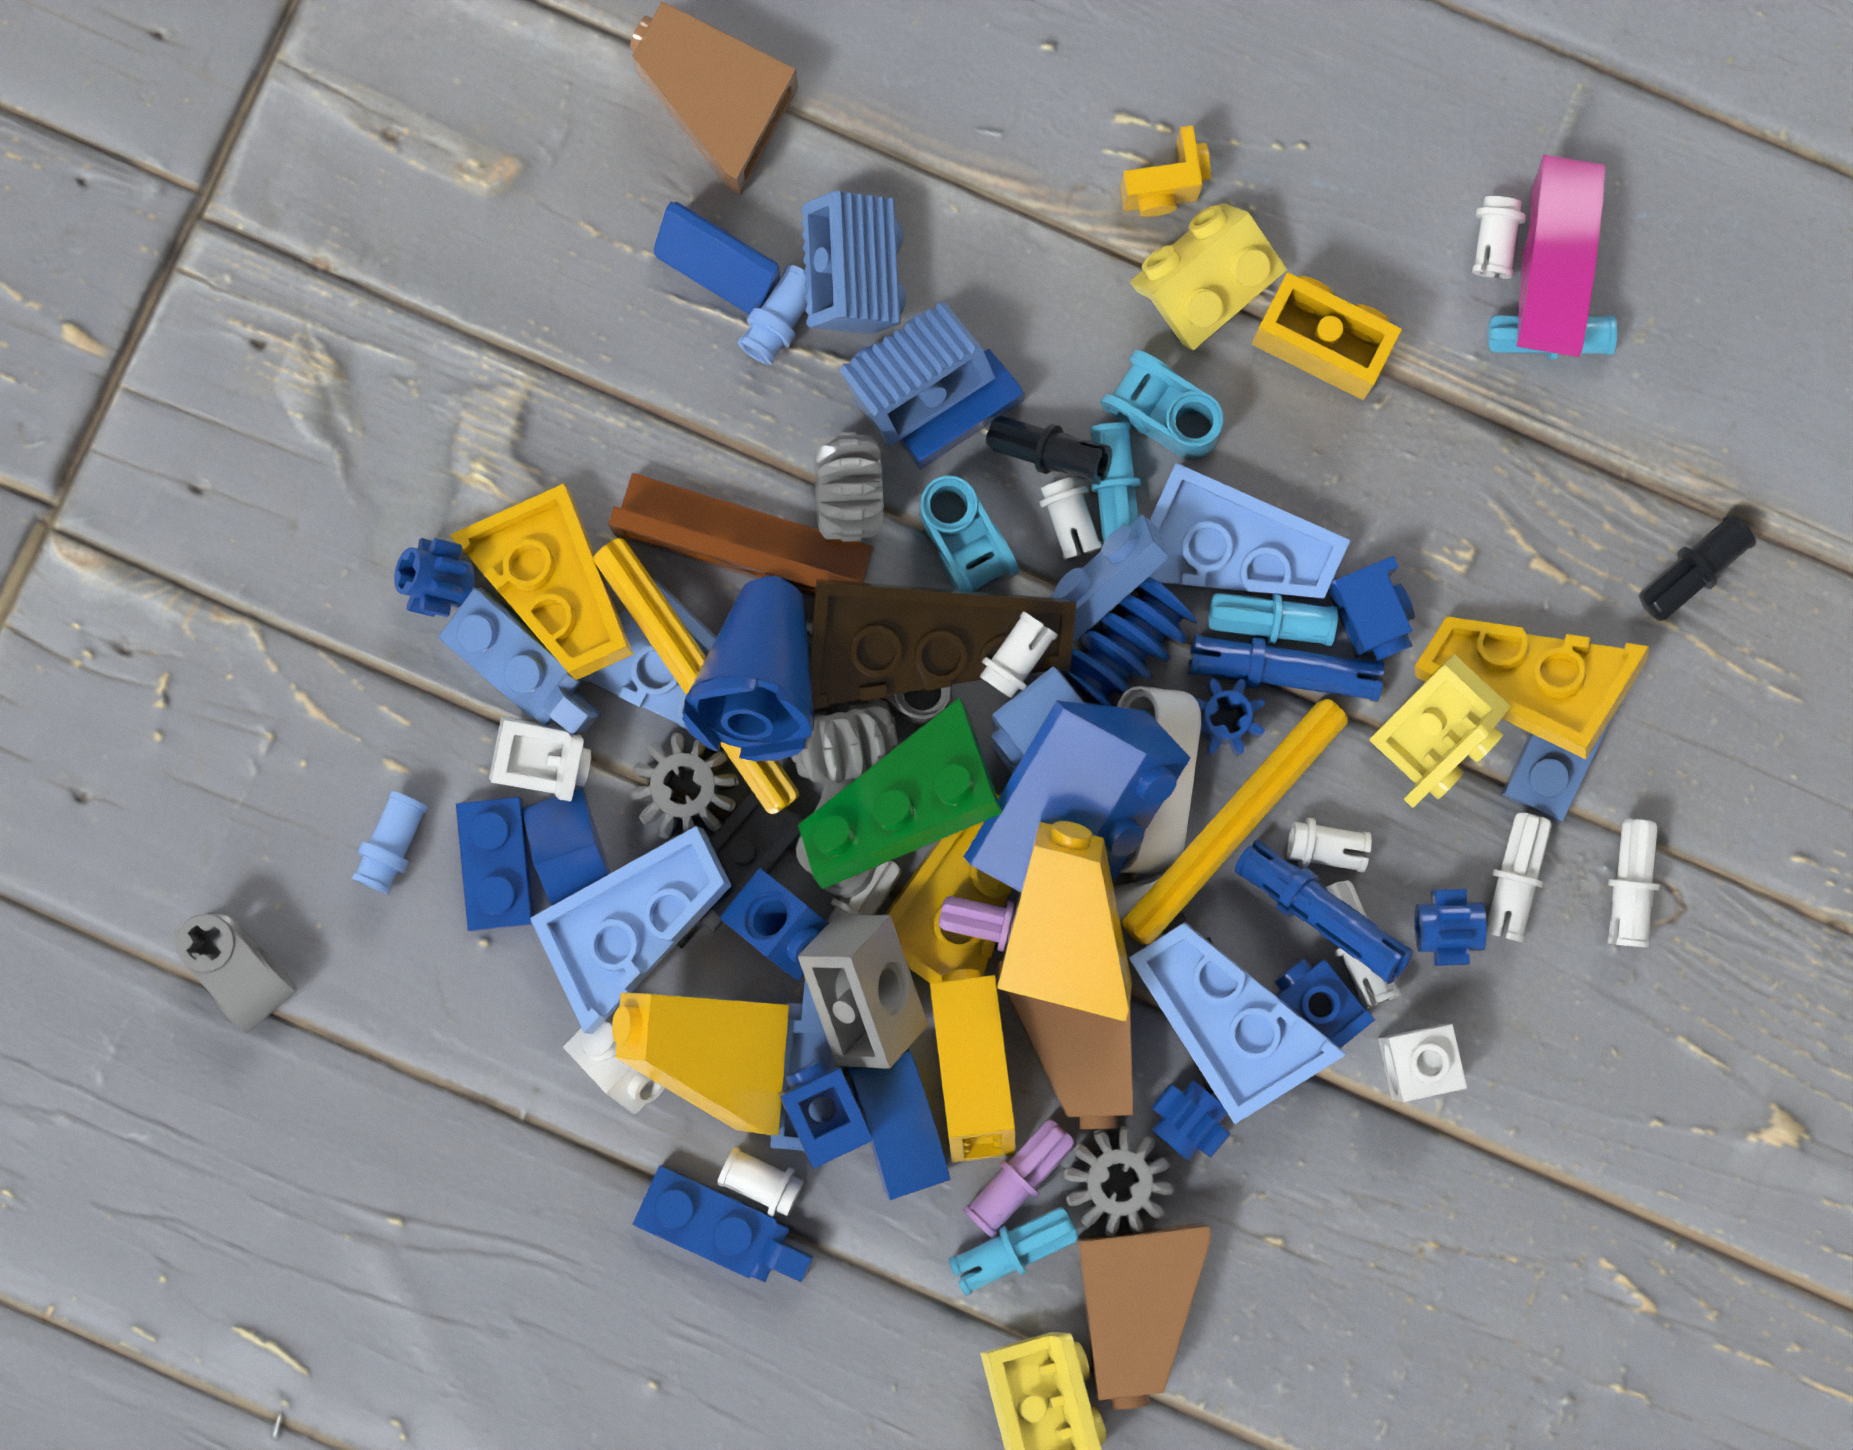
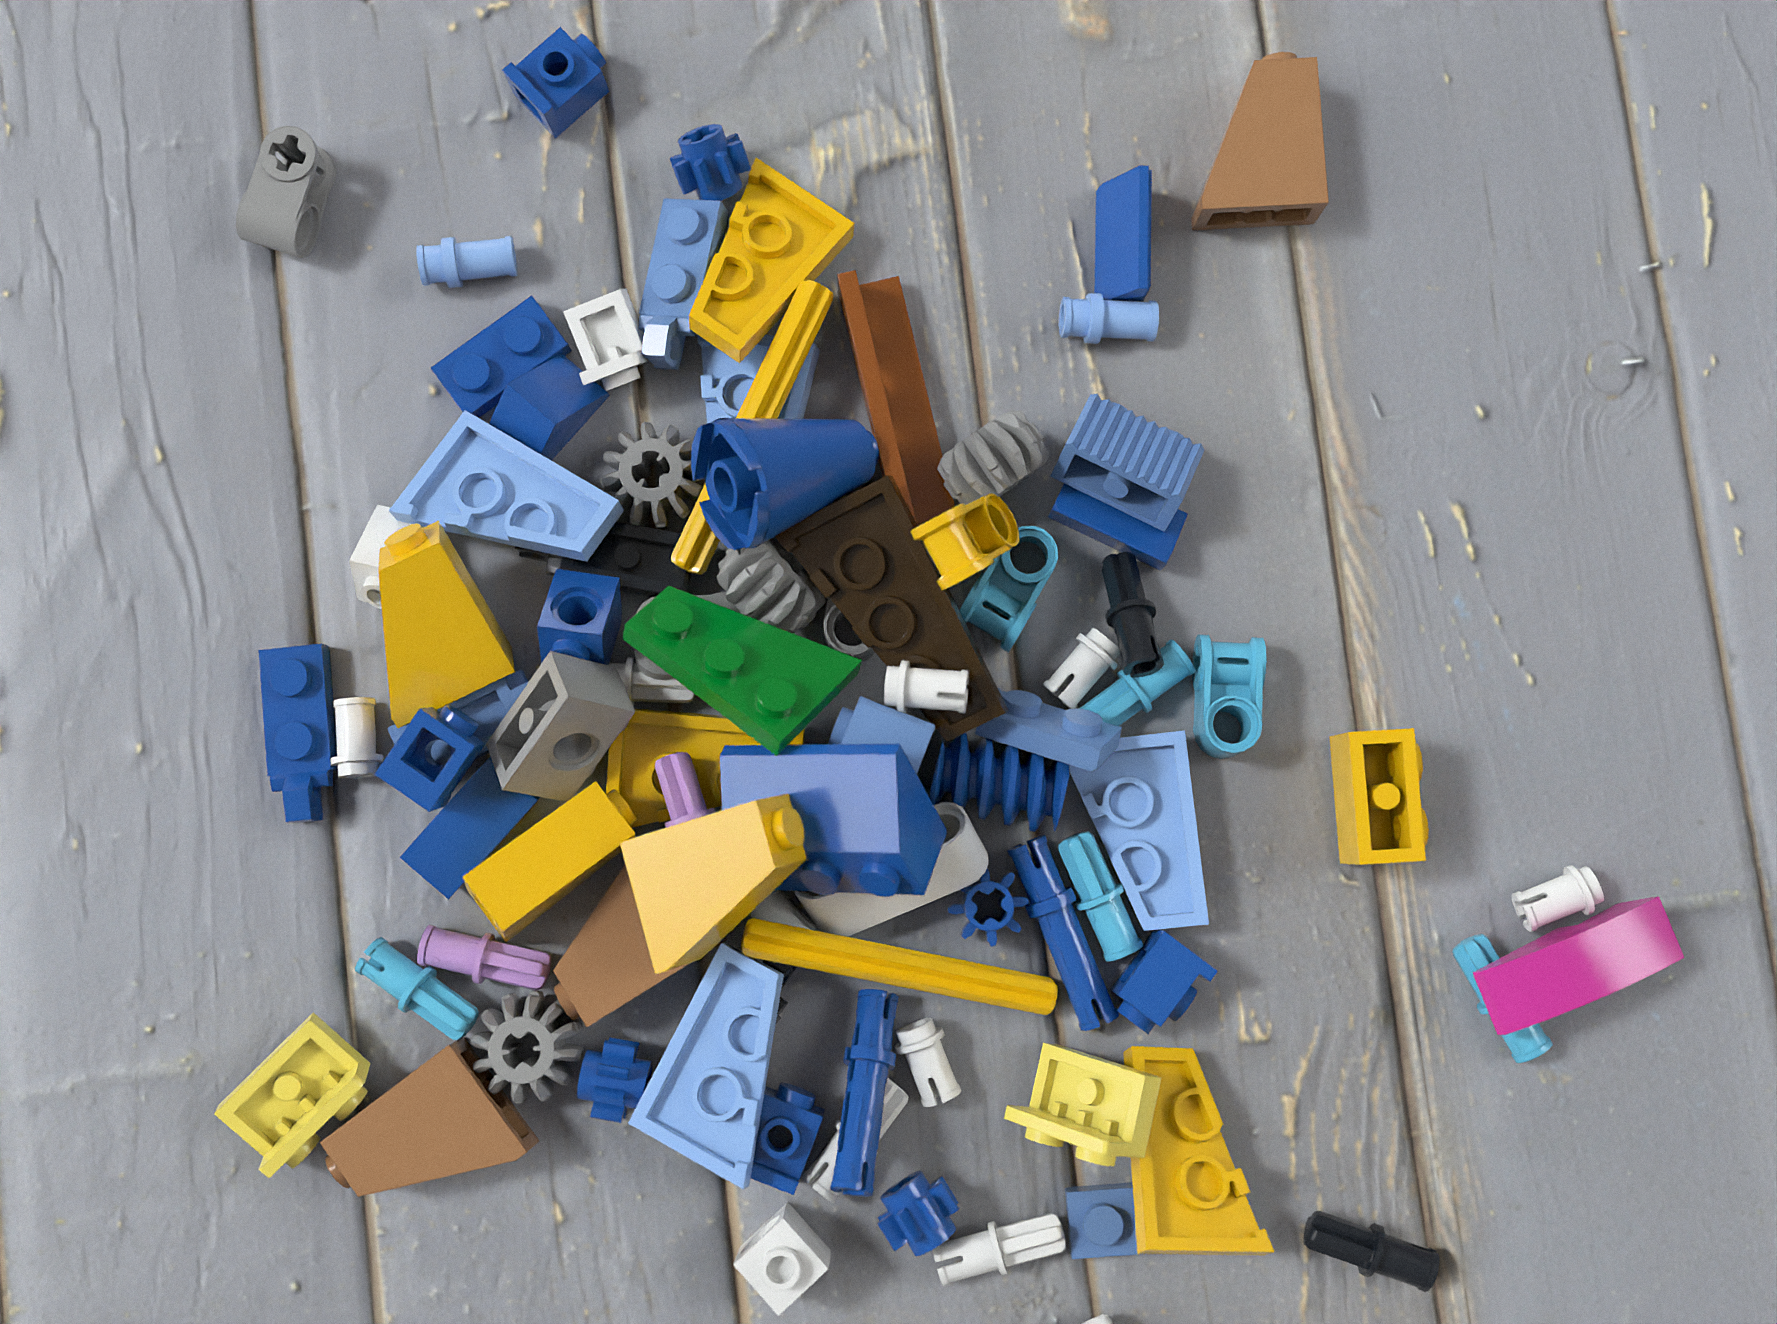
camera: 60 degrees right, 0 degrees up
medium blue brick [801,191,906,334] -> none
yellow bracket [1120,125,1211,217] -> none
light yellow bracket [1130,203,1287,351] -> none
none -> blue brick [502,27,609,139]
none -> yellow piece [910,493,1019,591]

